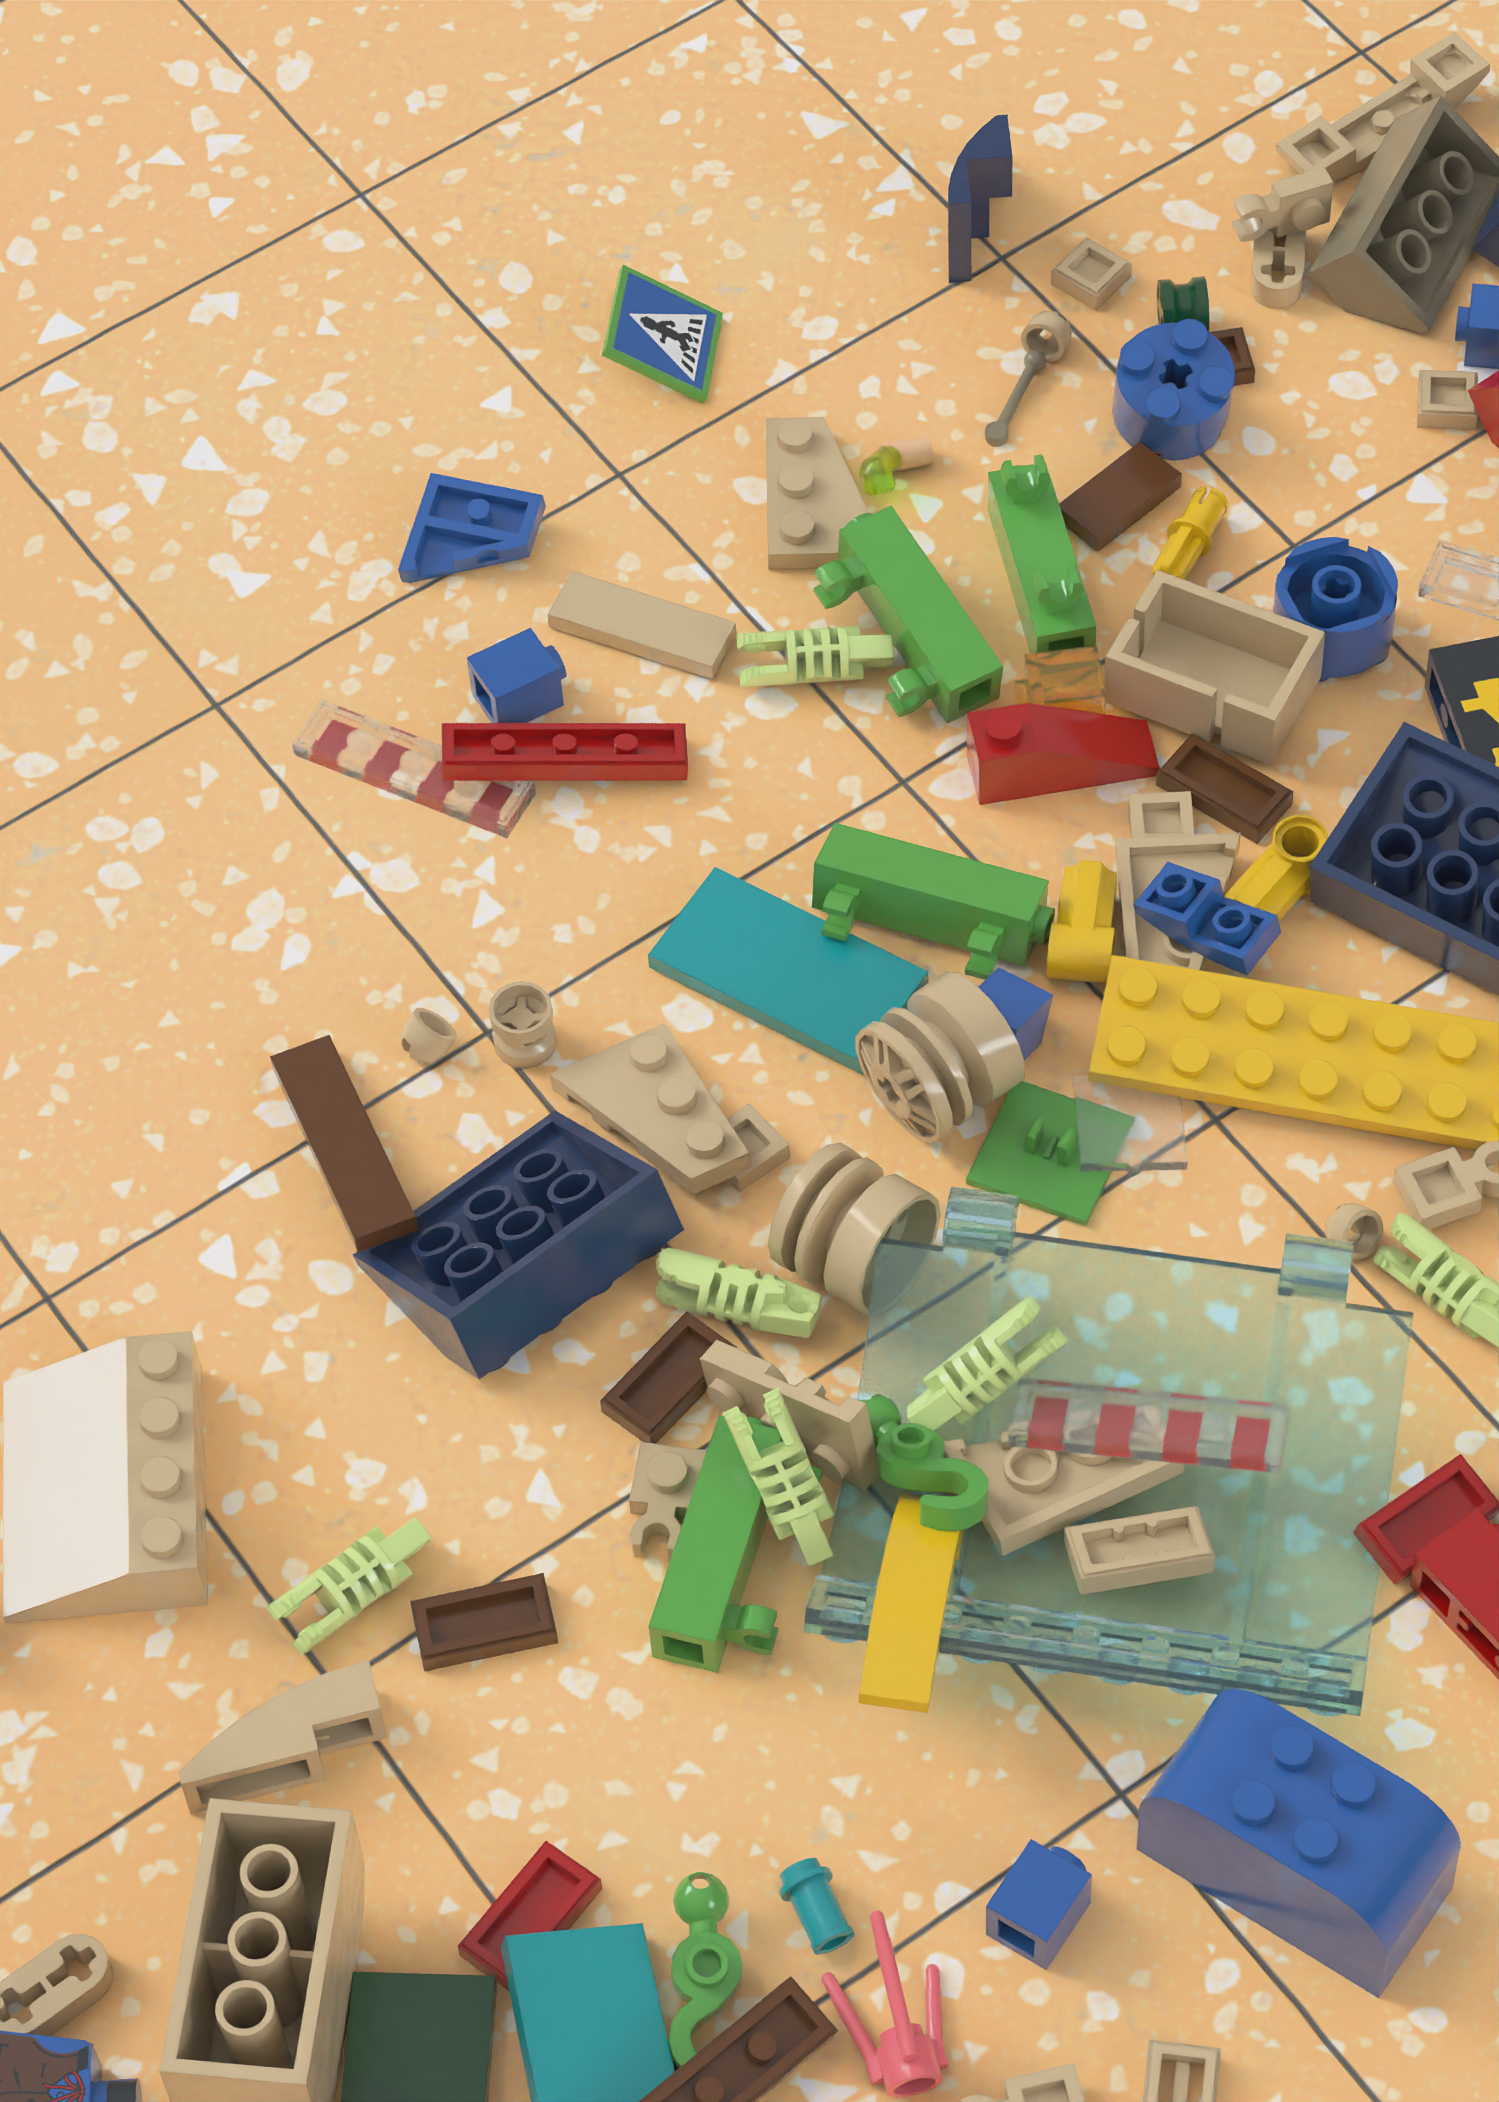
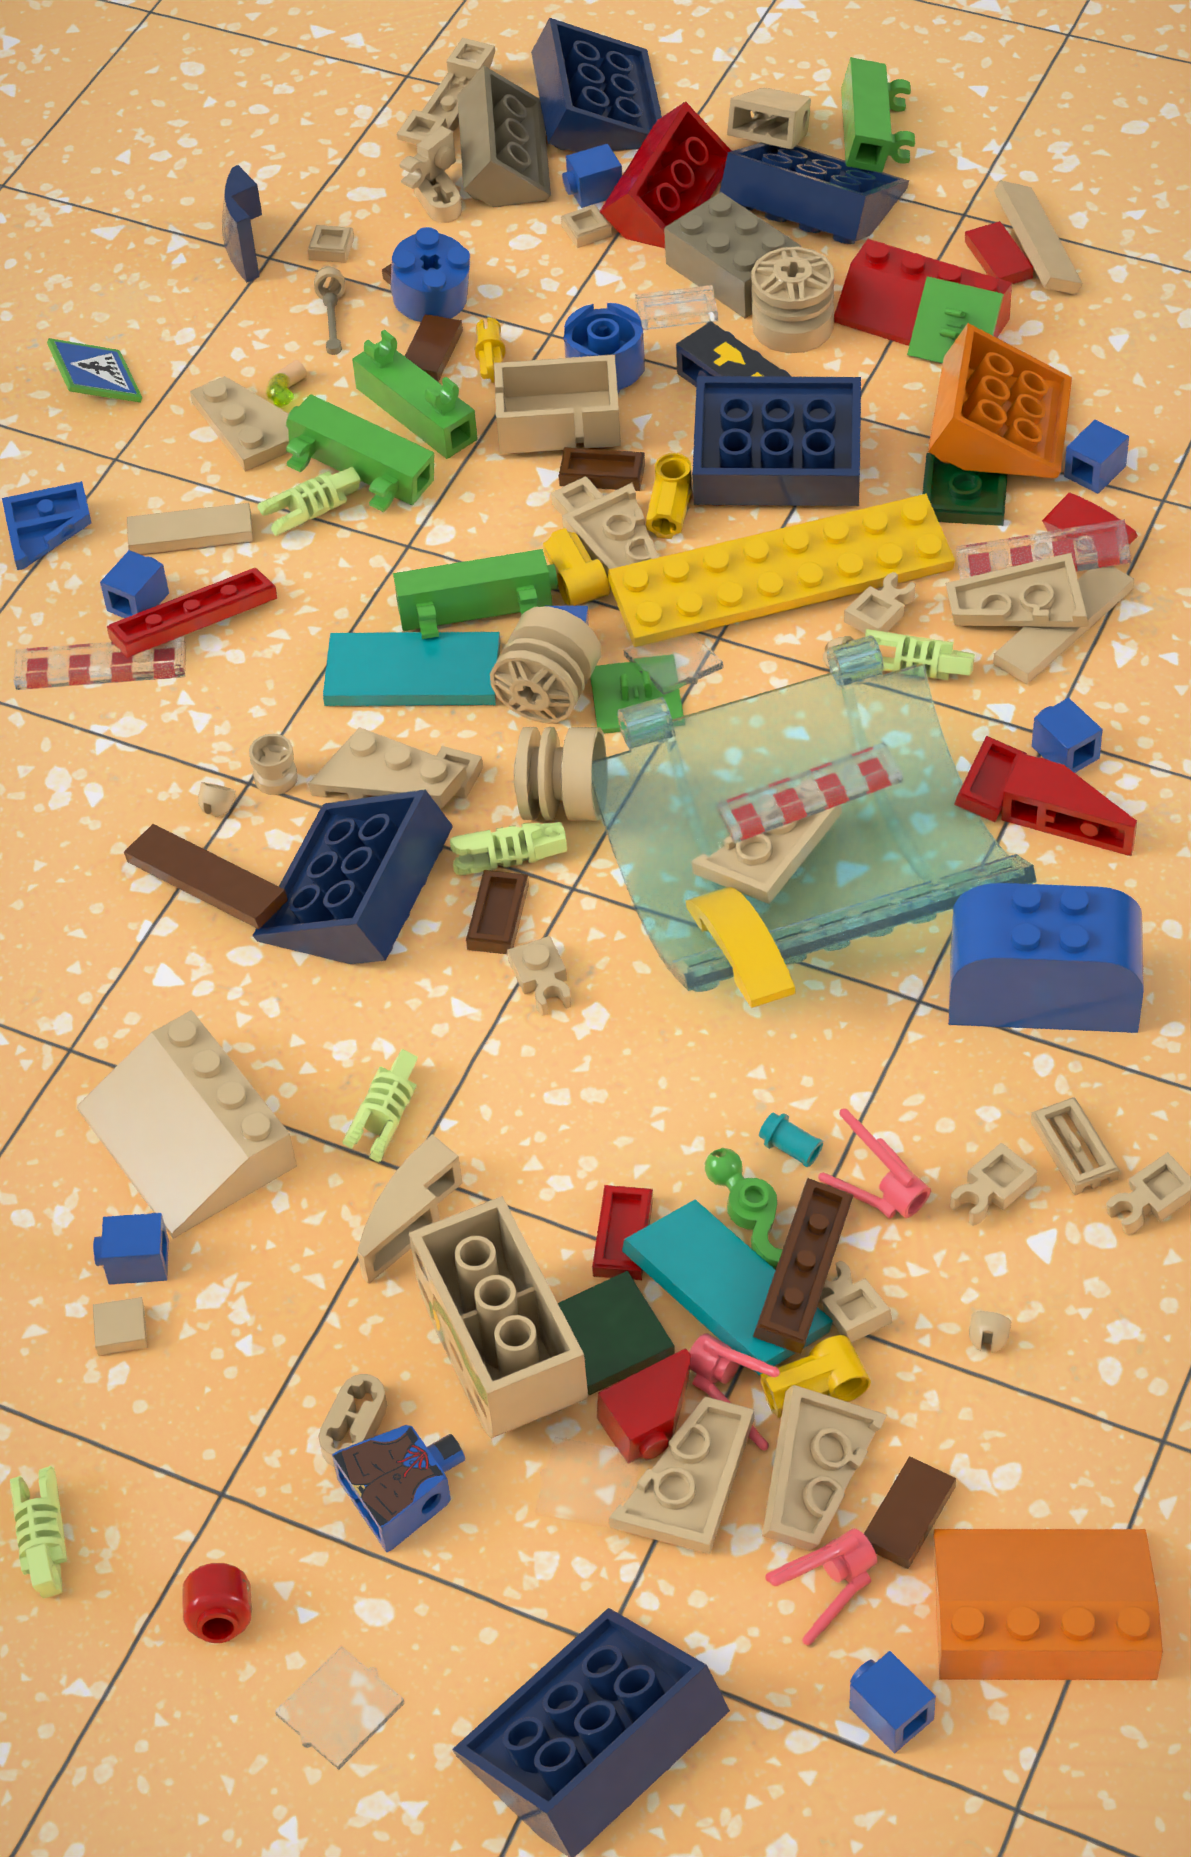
camera: 30 degrees left, 5 degrees down
reddish brown tile [410,1573,558,1672] -> none
bright green brick [648,1415,822,1673] -> none
tan wing [700,1340,879,1491] -> none
yellowish green hinge [722,1388,834,1566] -> none
bright green piece [859,1394,988,1531] -> none
yellowish green hinge [907,1295,1068,1431] -> none
red slope [967,703,1160,805] -> none
blue brick [986,1839,1092,1970] -> none
clear yellow brick [1014,646,1106,714] -> none
tan plate [1064,1506,1216,1595] -> none
blue slope [1133,862,1281,976] -> none
dark green wheel [1157,276,1210,332] -> none

